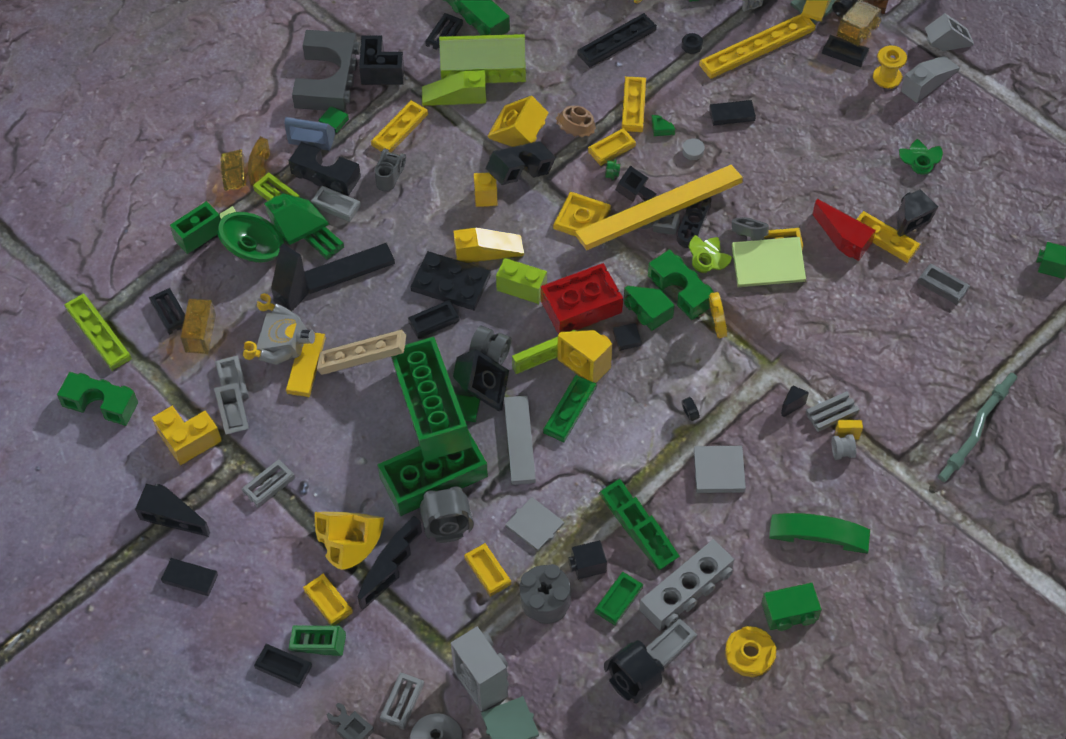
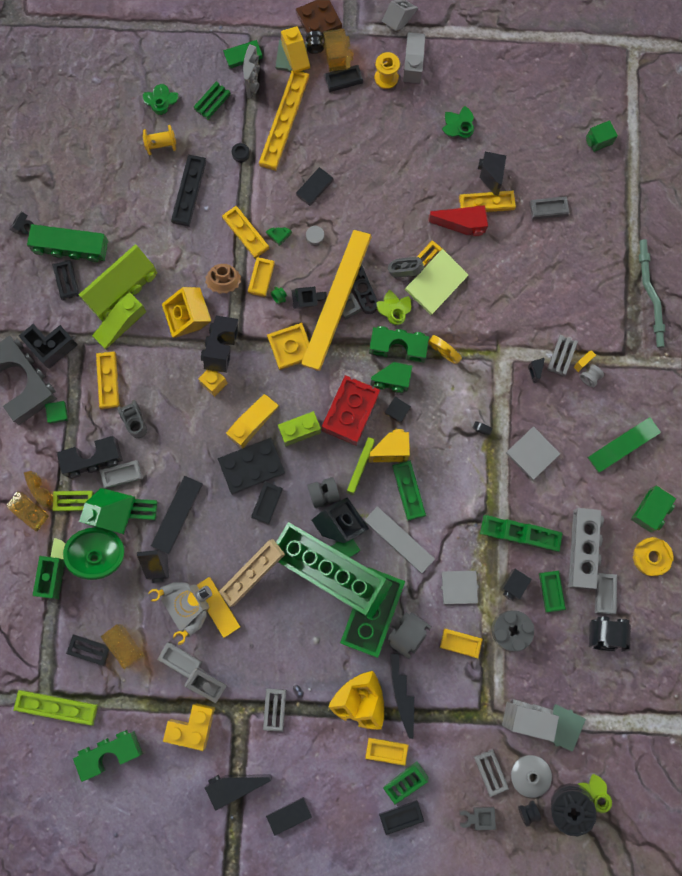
camera: 45 degrees left, 20 degrees up
sand blue tile [284,117,336,151] -> none

